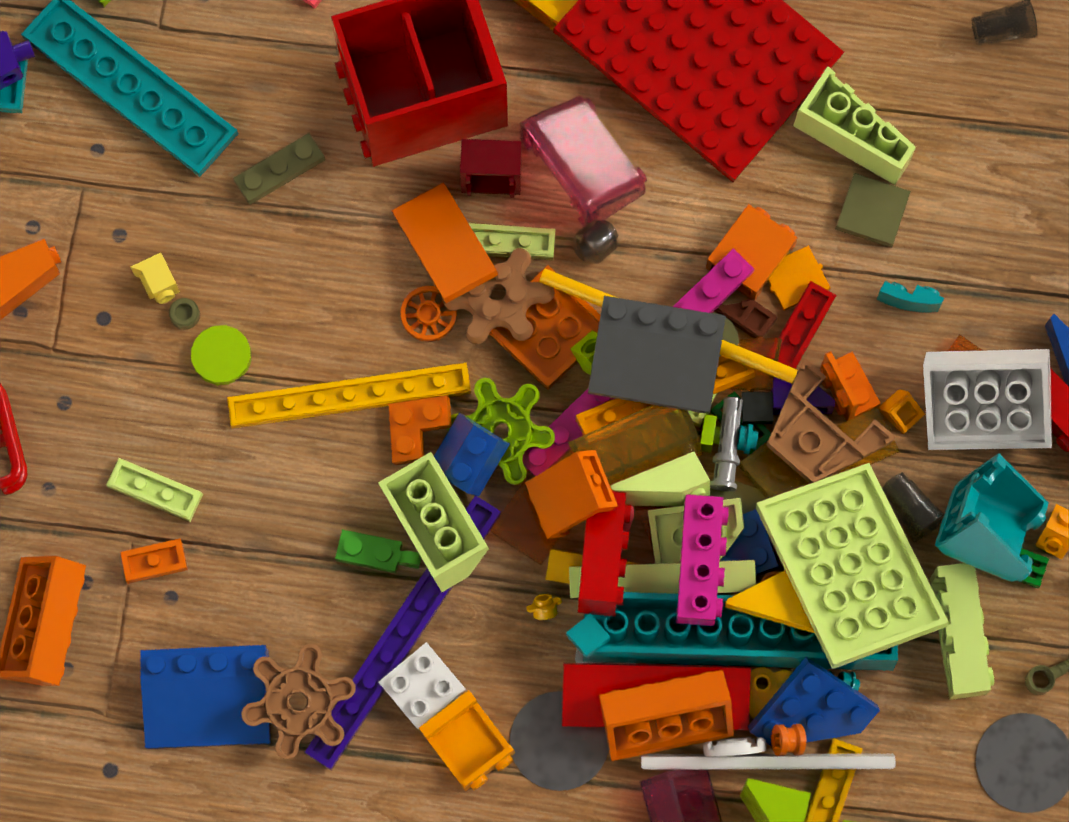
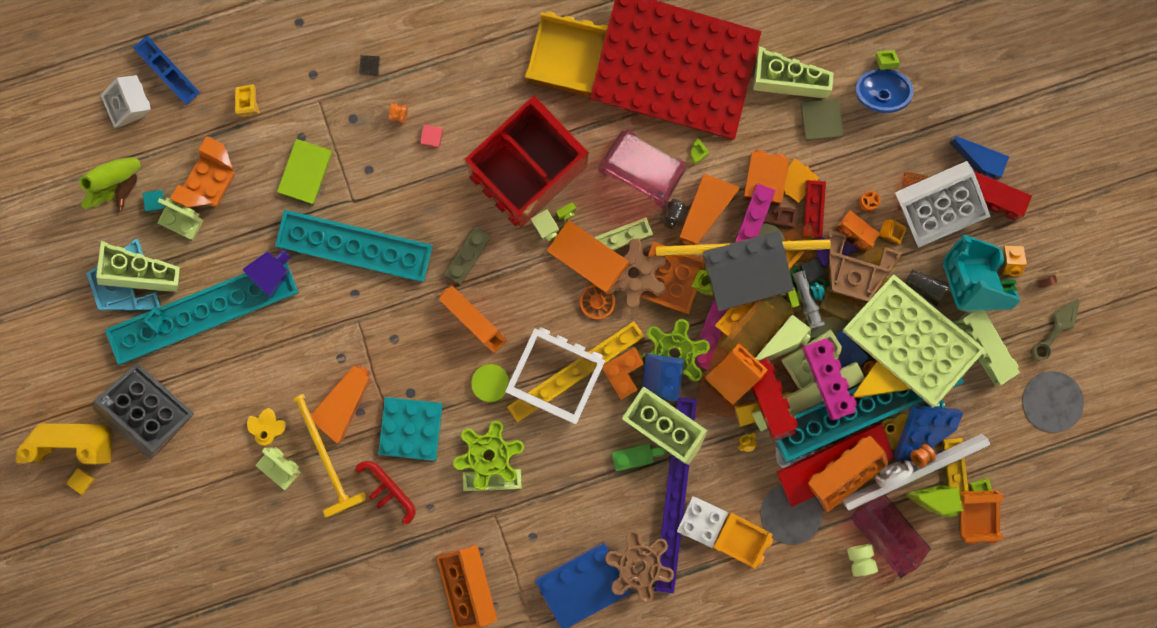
camera: 30 degrees left, 10 degrees up
orange plate [120,538,188,584] -> none
light yellow window [131,253,180,304] -> none
olive tile [169,298,200,330] -> none
dark red container [460,139,522,198] -> none
teal tile [566,613,611,659] -> none
teal slope [876,281,944,313] -> none
none -> teal plate [378,397,443,461]
none -> orange slope [438,285,507,353]
none -> lime plate [453,421,524,490]
none -> white window [505,327,605,424]
none -> yellowish green brick [531,209,559,241]
none -> lime plate [556,202,576,221]
none -> orange slope [678,173,740,245]
none -> lime tile [691,138,710,165]
none -> blue dish [855,69,914,113]
none -> orange wheel [858,191,880,212]
none -> lime plate [875,50,900,70]

